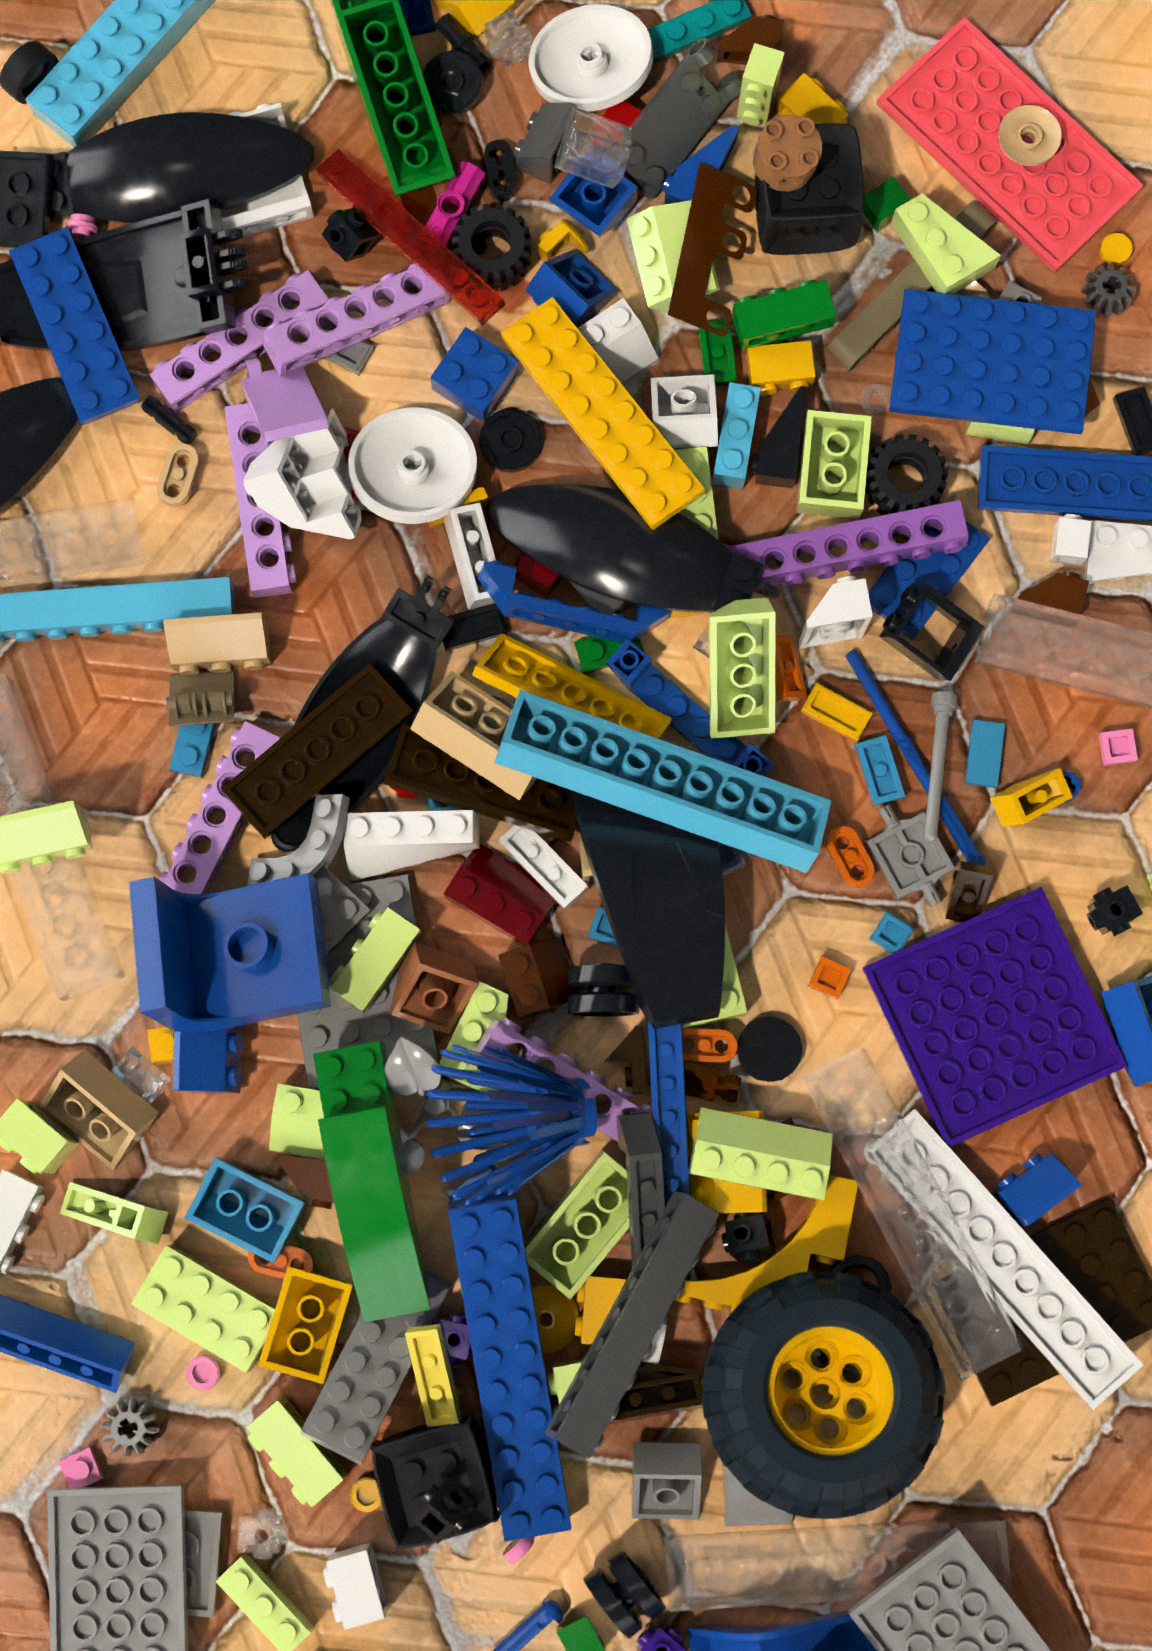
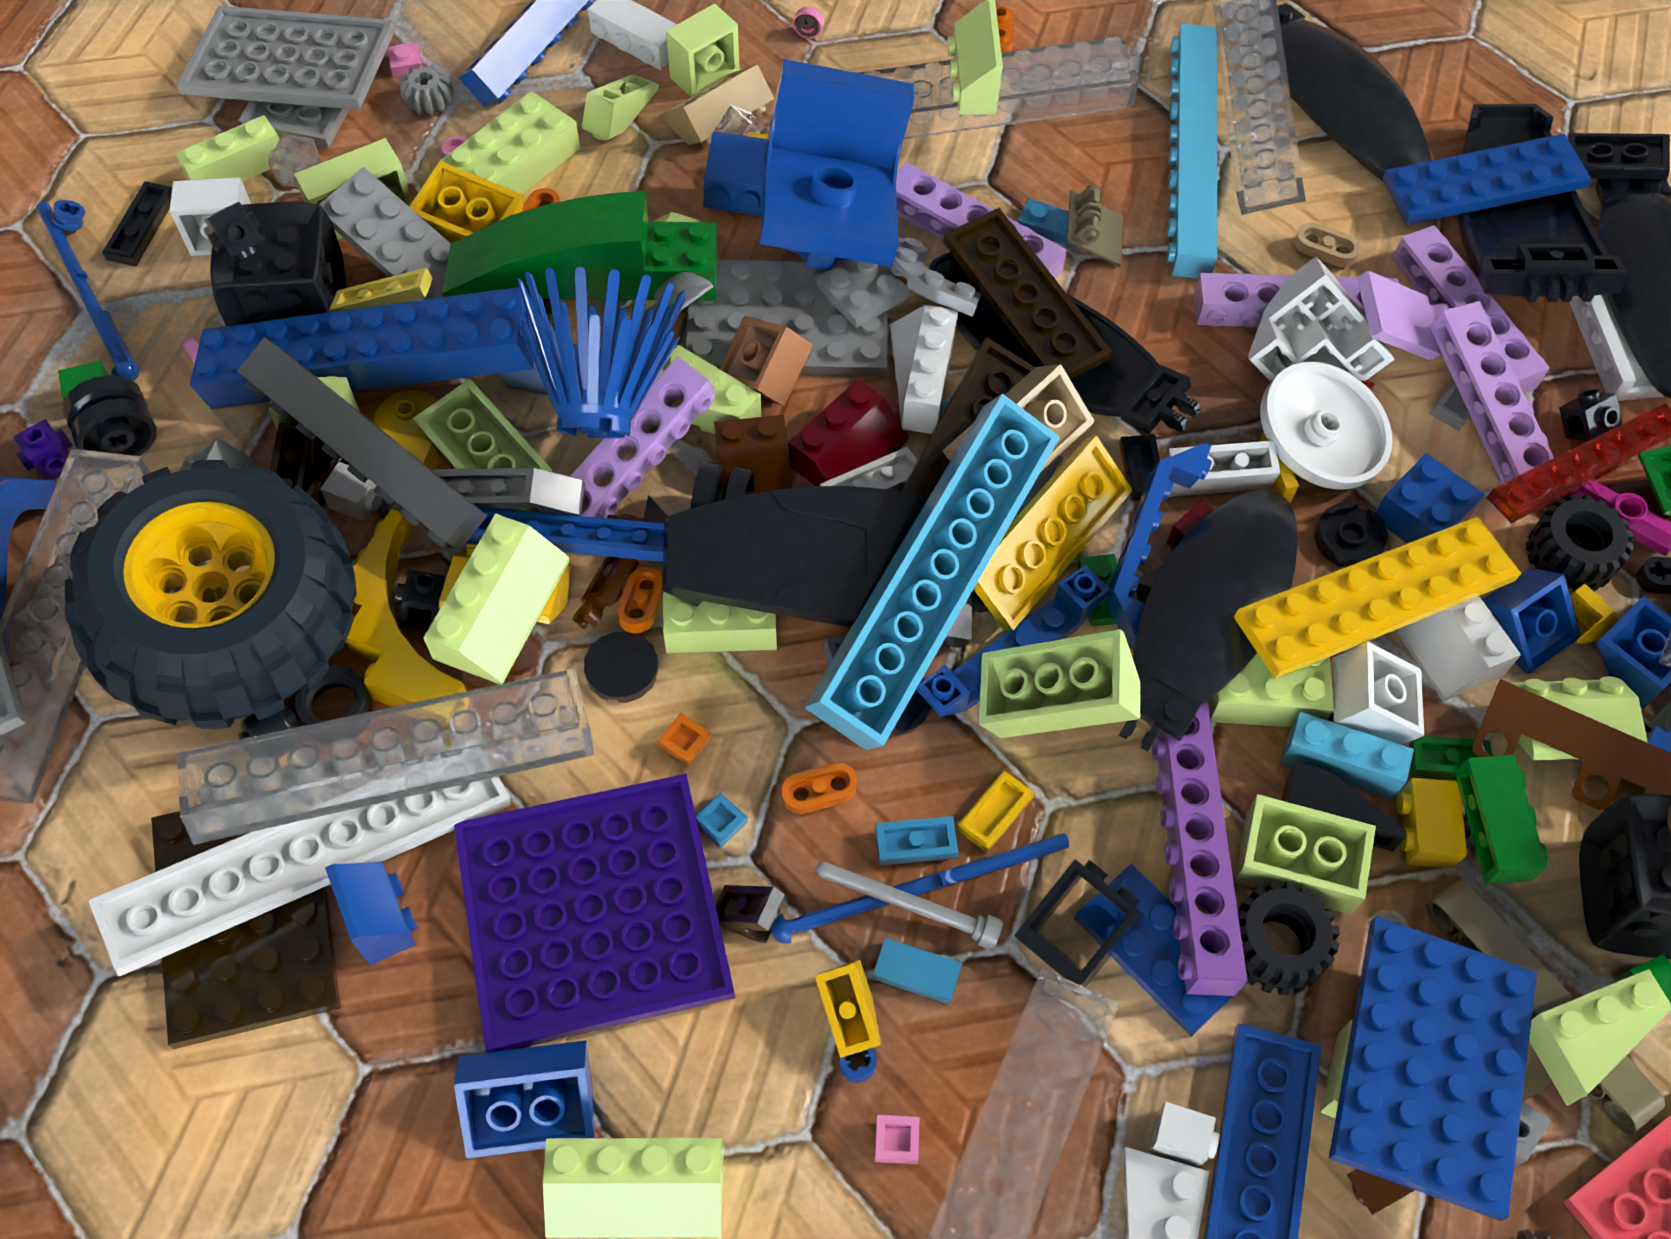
camera: 100 degrees right, 20 degrees down
bright pink plate [66,214,98,239] -> none
black axle [141,395,197,444] -> none
tan slope [163,612,271,675] -> none
dark azure slope [185,1157,308,1263] -> none
yellowish green brick [330,907,422,1014] -> none
orange plate [775,636,807,701] -> none
white slope [798,576,873,649] -> none
light grey plate [866,804,955,907] -> none
reddish brown slope [1012,571,1089,624] -> none
black brick [1087,885,1143,936] -> none

